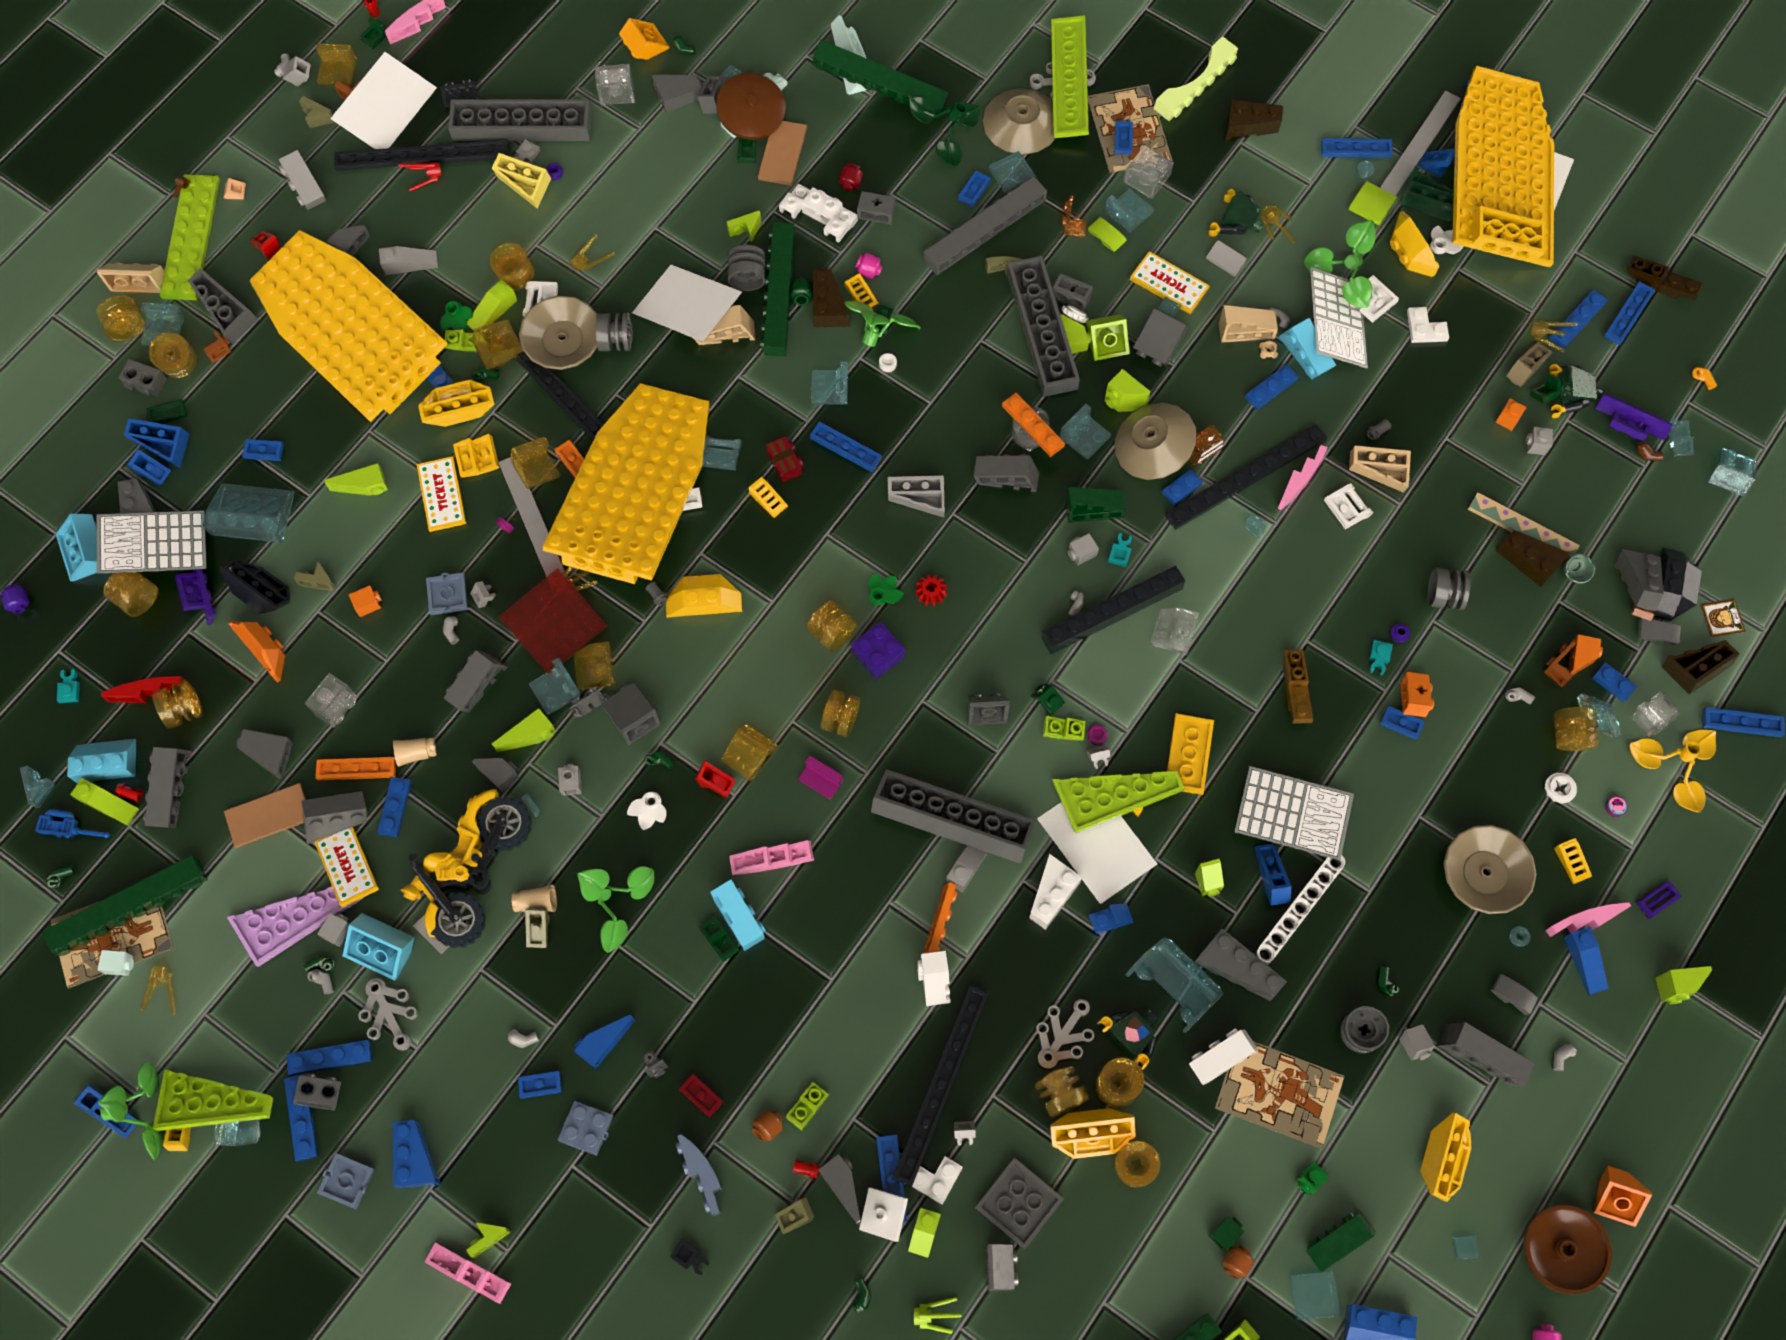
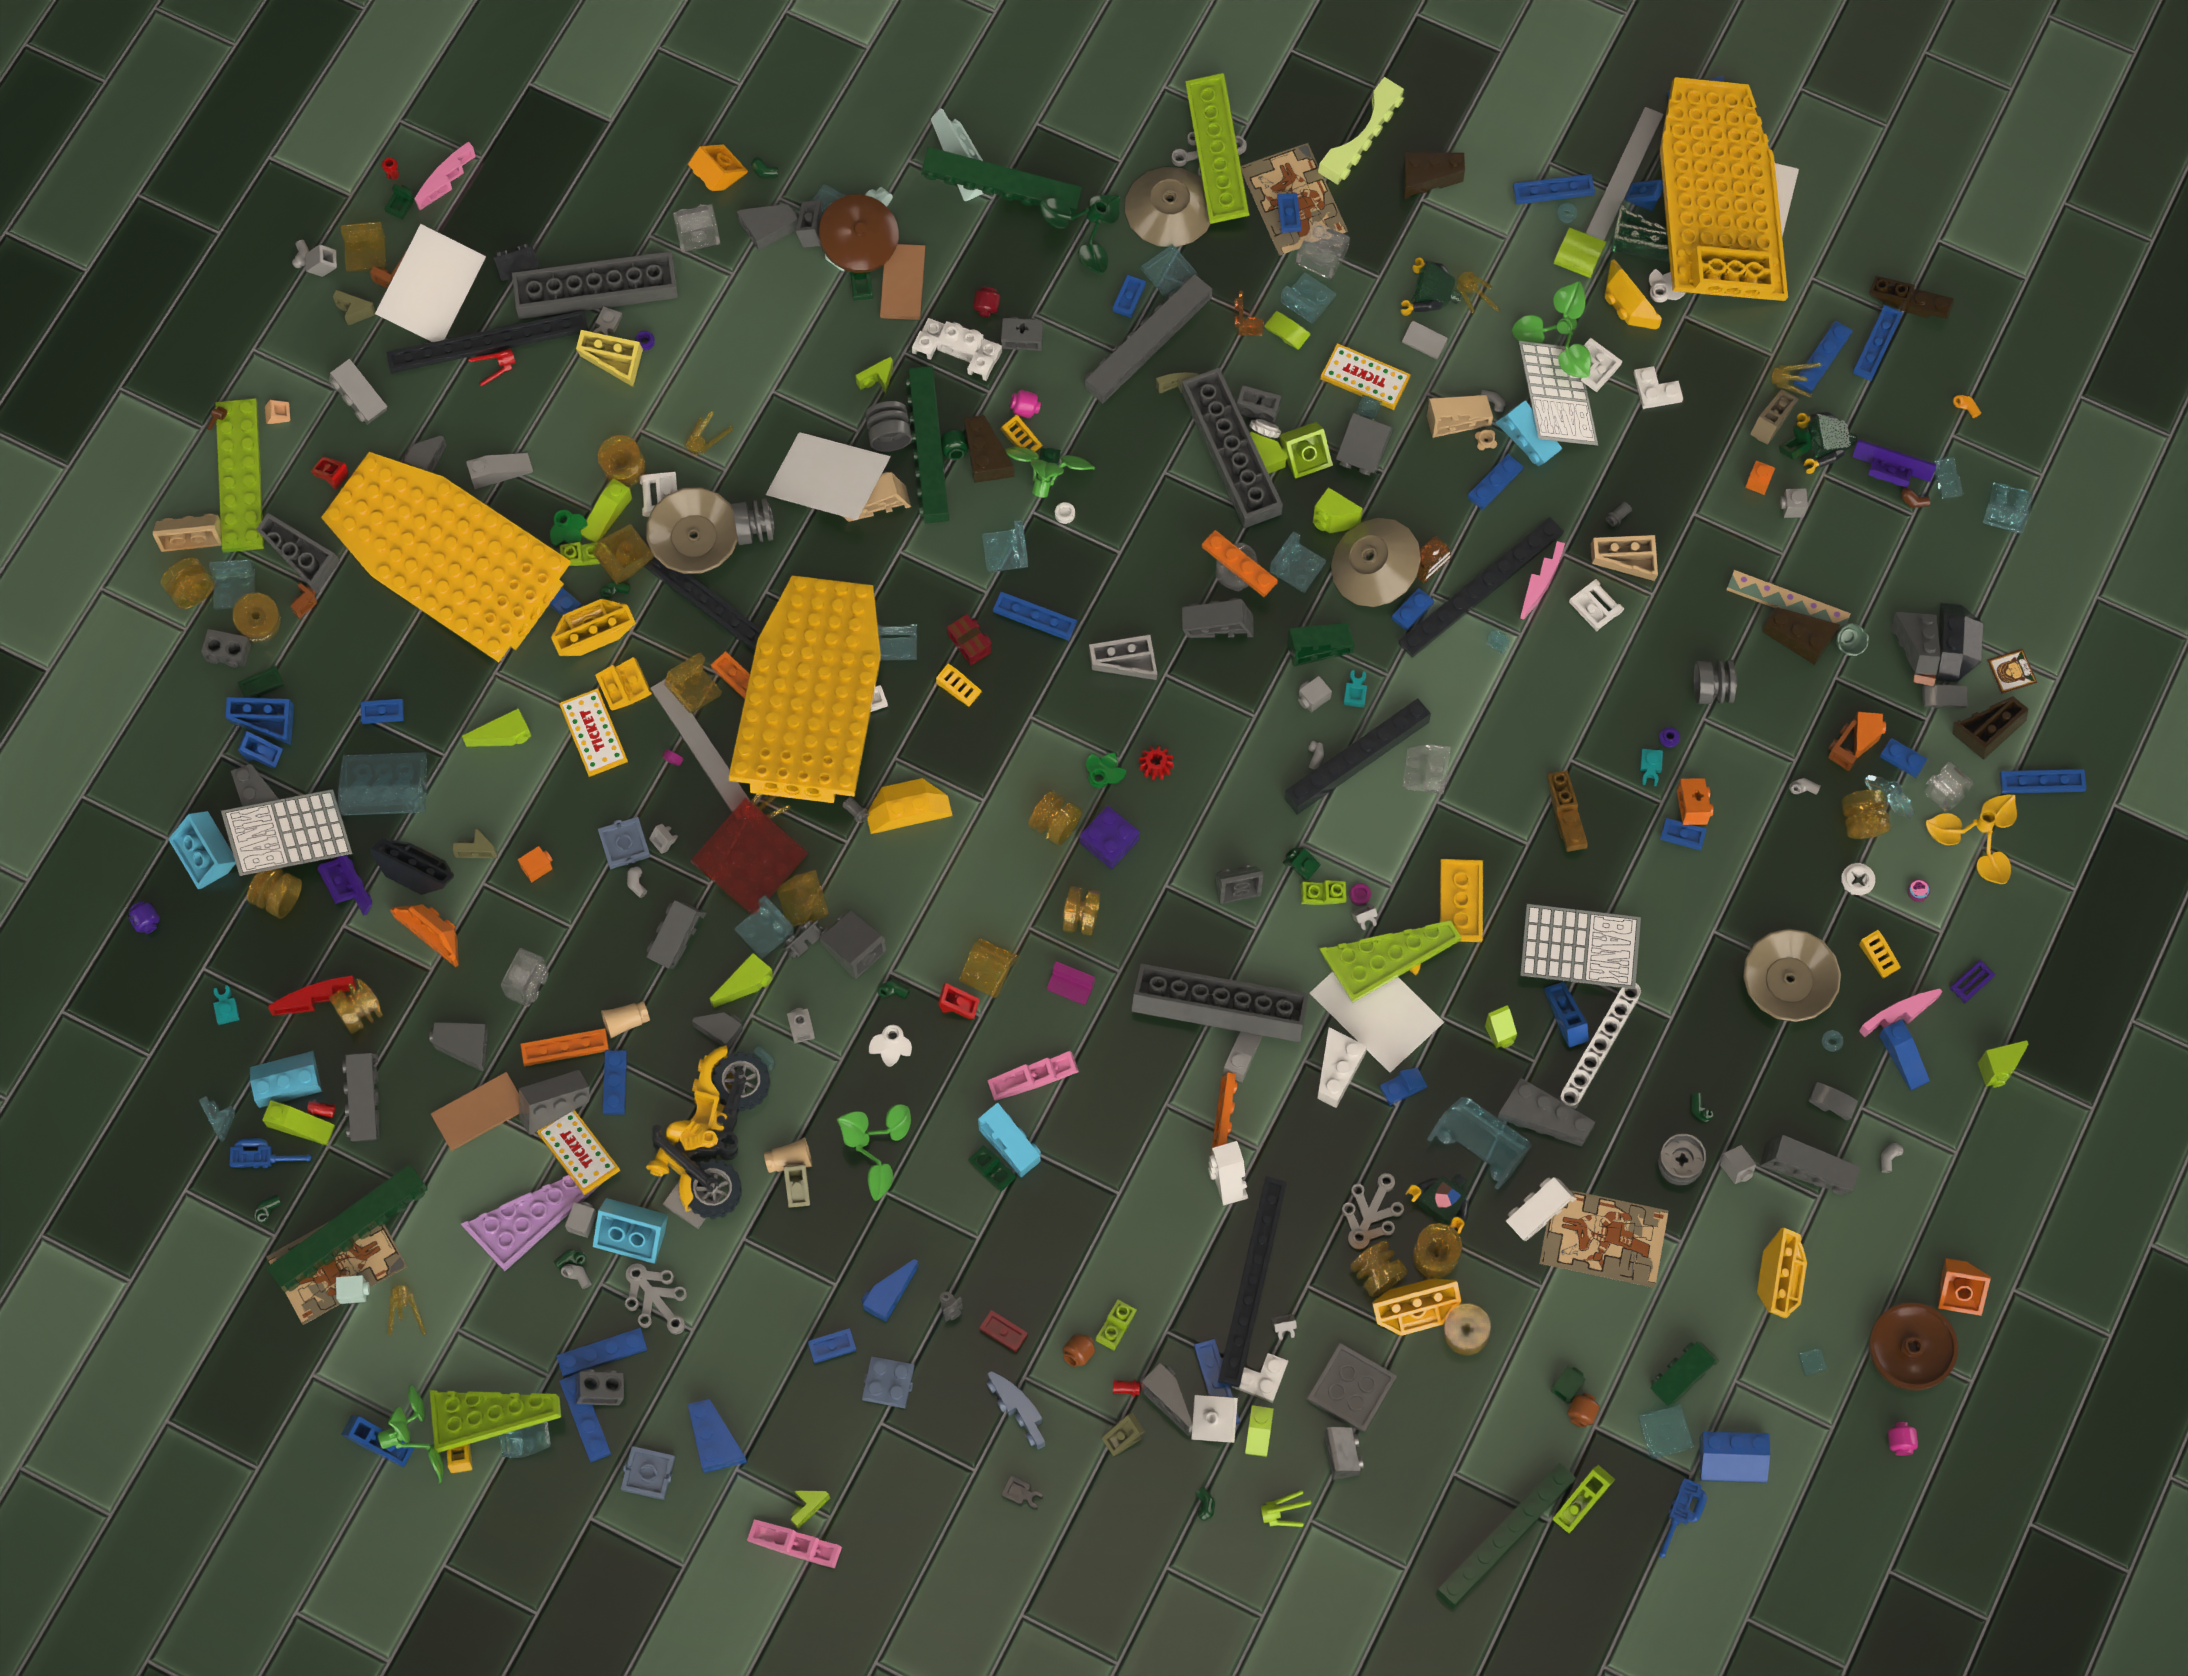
camera: 10 degrees left, 0 degrees up
light grey arm [508,1029,539,1048] -> none
green bracket [1295,1162,1329,1196] -> none

